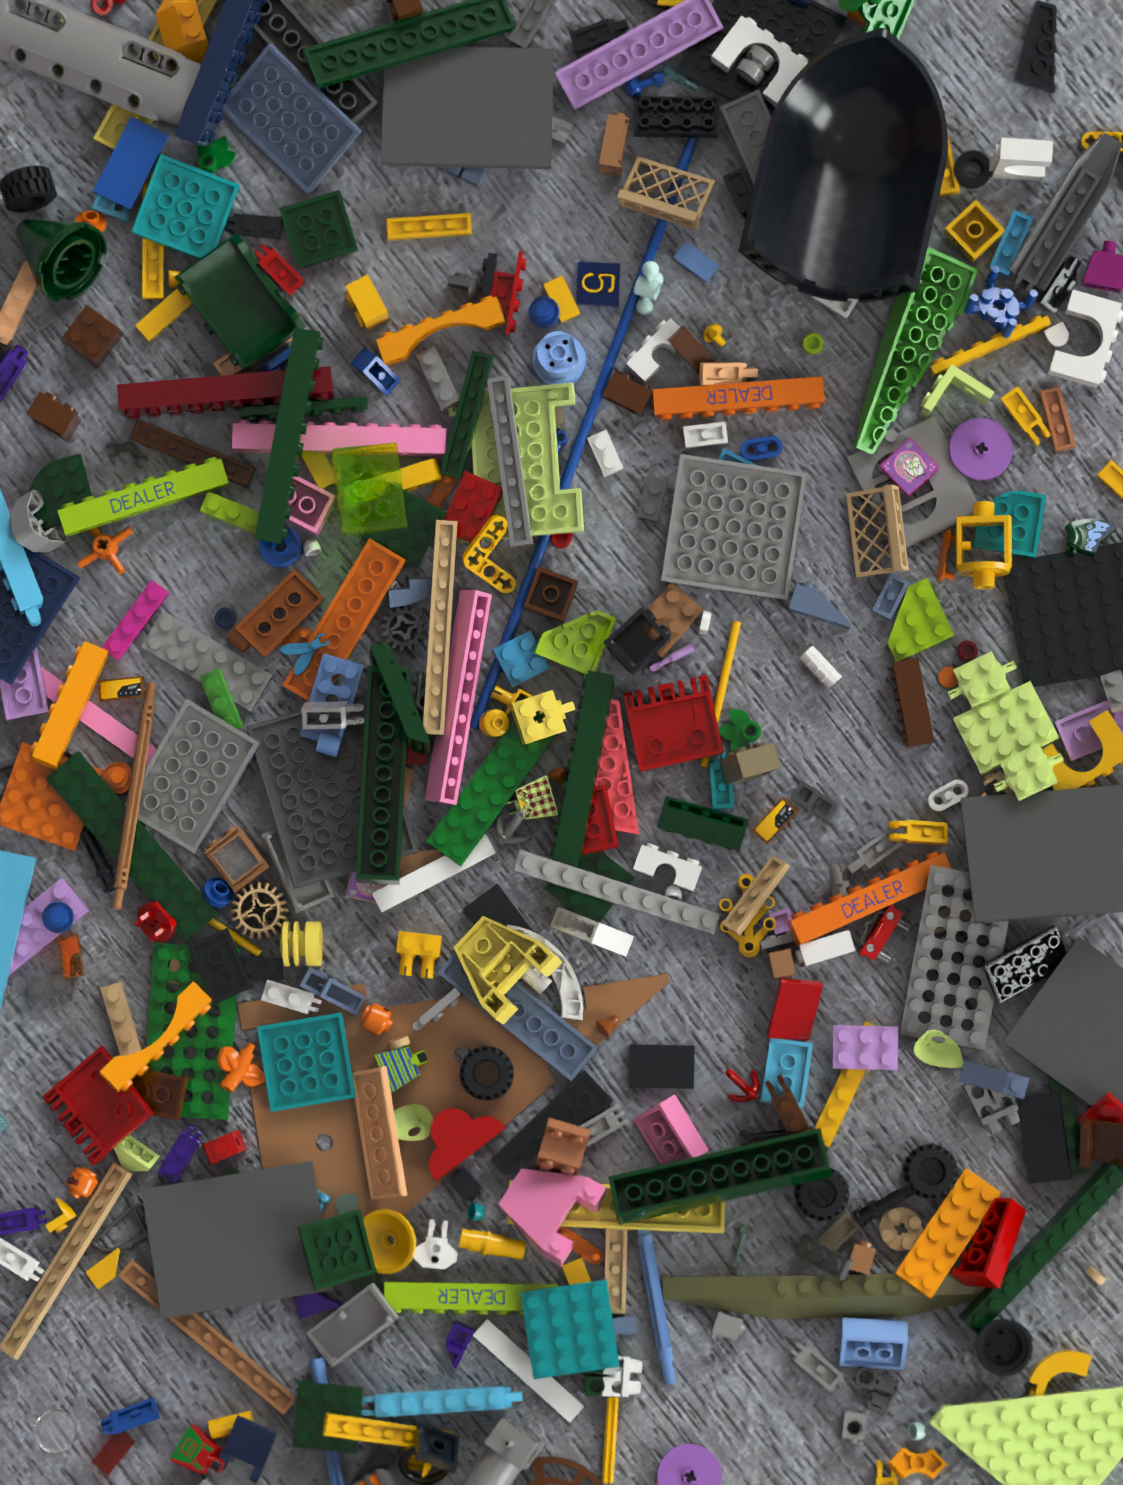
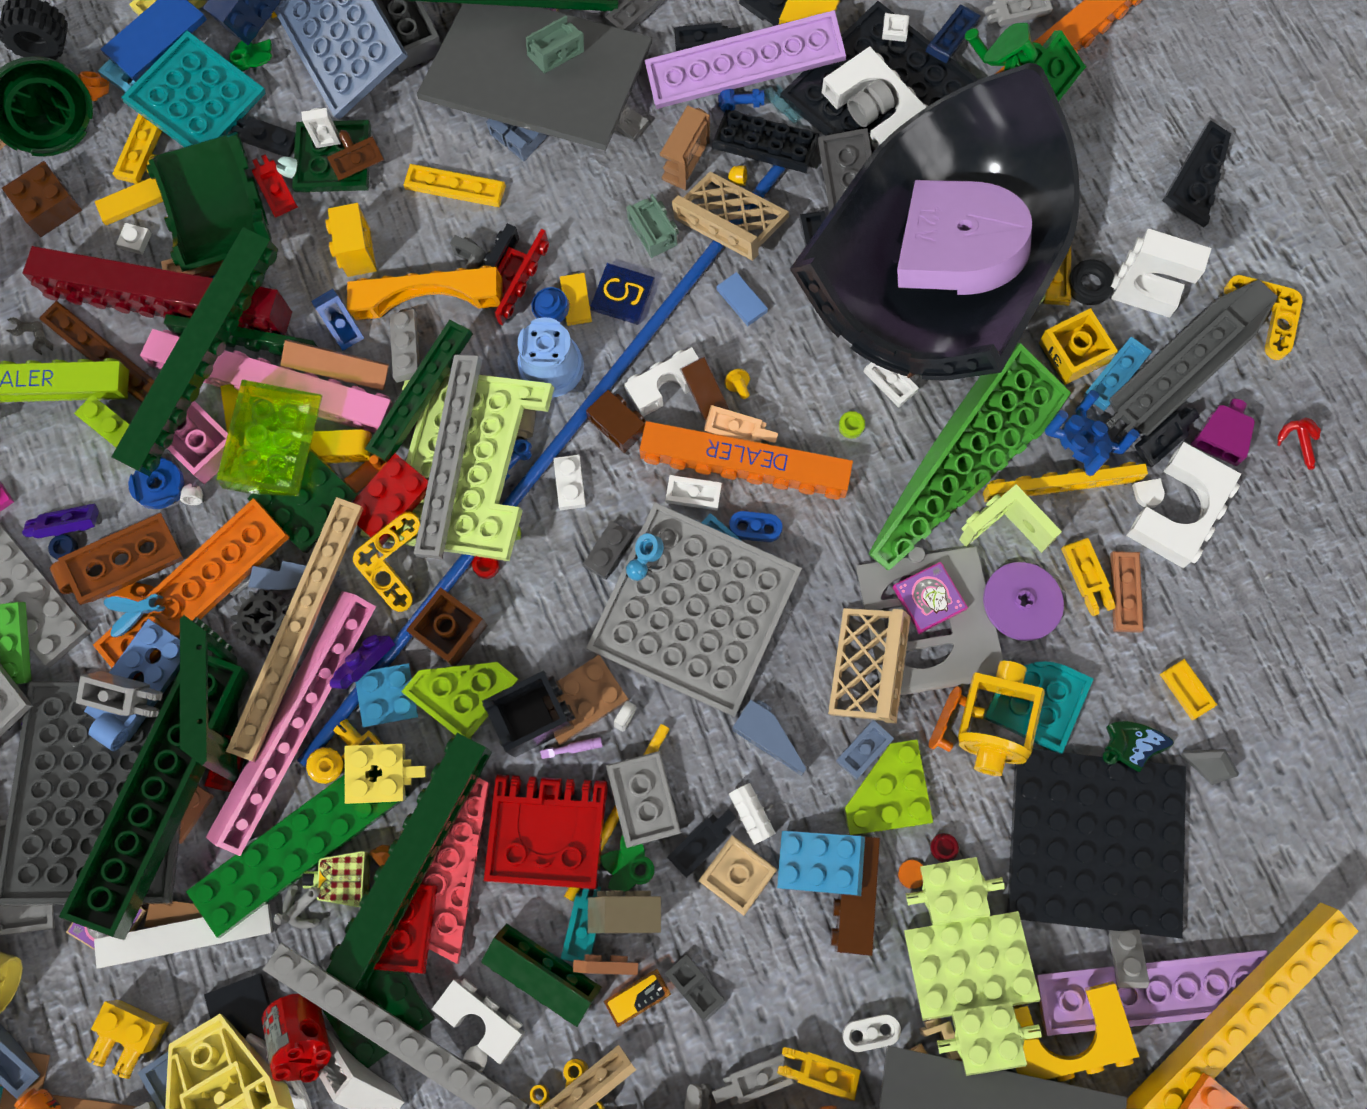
camera: 15 degrees right, 10 degrees down
light aqua piece [634,261,663,315] -> none
none -> dark purple hinge [22,503,99,538]
none -> white plate [116,223,152,255]
none -> red cylinder [262,993,332,1083]
none -> light aqua hinge [276,156,297,178]
none -> nougat tile [280,339,389,390]
none -> white plate [301,108,341,148]
none -> reddish brown plate [327,130,384,181]
none -> dark purple hinge [330,635,395,689]
none -> sand green hinge [526,16,584,74]
none -> nougat plate [573,954,638,975]
none -> light grey tile [606,751,681,848]
none -> sand green hinge [626,194,679,258]
none -> dark azure plate [626,533,664,581]
none -> black hinge [667,809,736,878]
none -> tan tile [699,835,777,916]
none -> yellow hinge [728,165,747,186]
none -> dark azure plate [777,831,865,896]
none -> lavender piece [897,180,1032,295]

